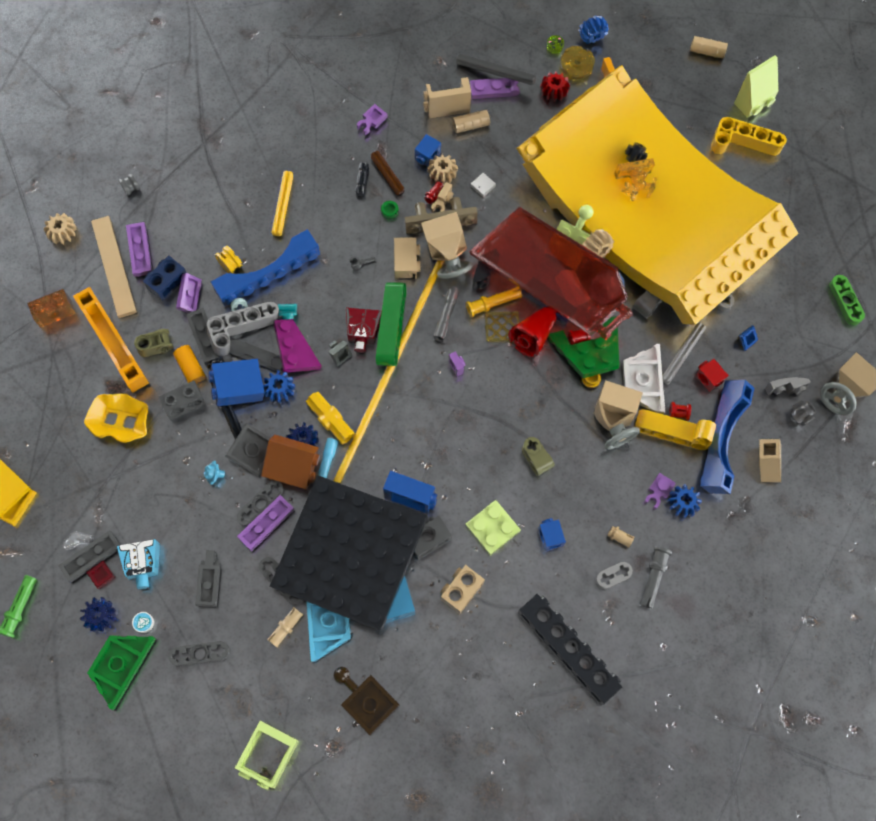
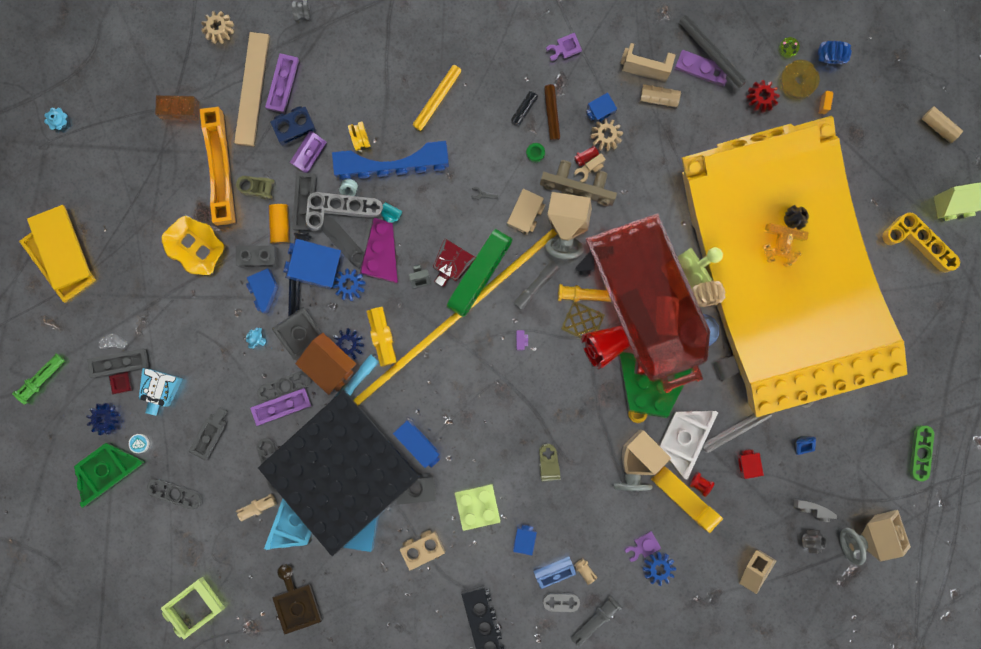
camera: 30 degrees right, 15 degrees up
white tile [470,173,496,198] -> none
blue arch [700,380,755,494] -> none
none -> blue slope [246,268,279,314]
none -> medium blue brick [533,556,576,589]

